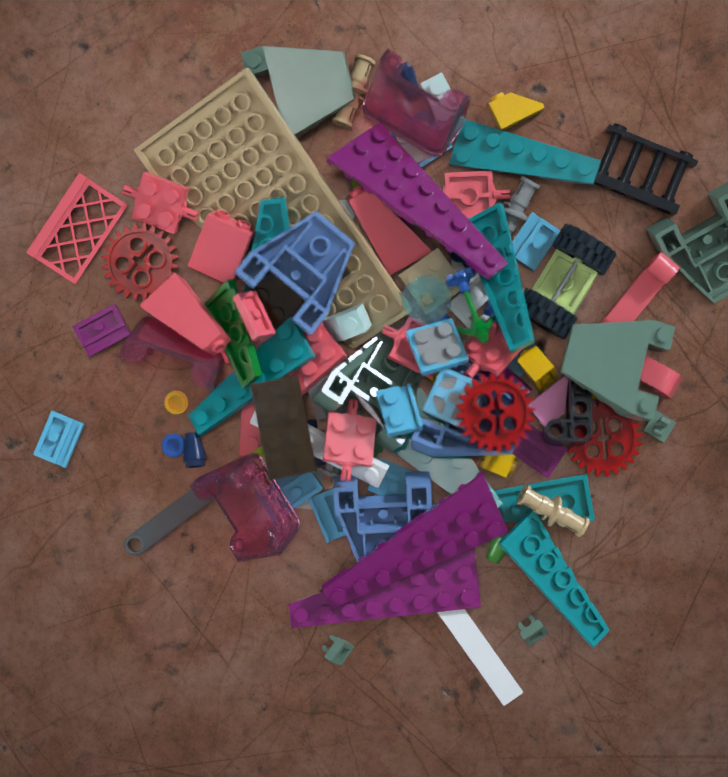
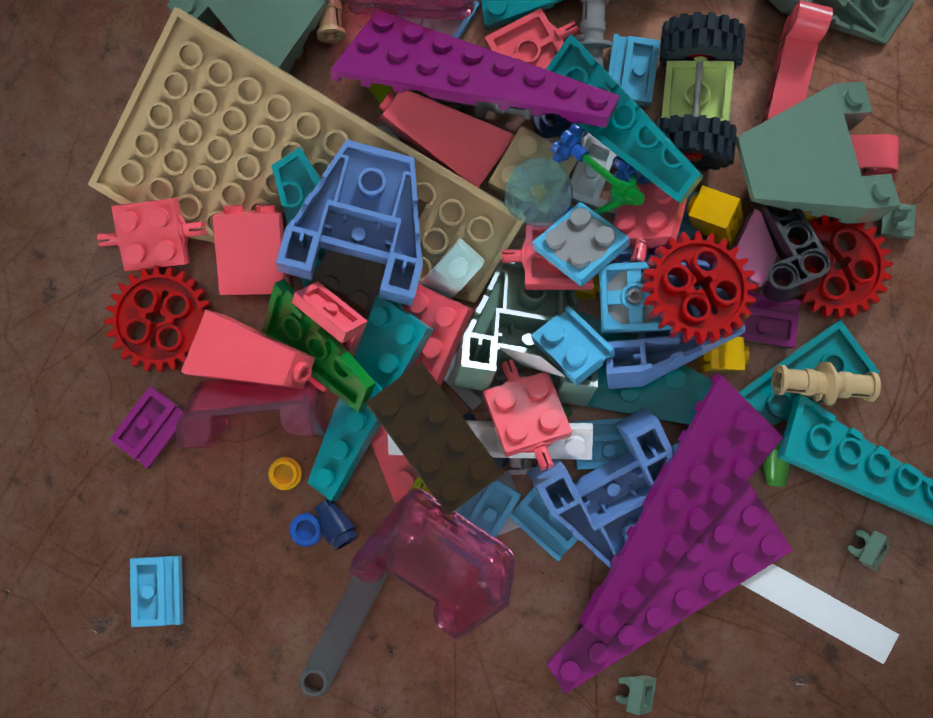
camera: 20 degrees left, 5 degrees down
coral fence [26,173,128,284] -> none

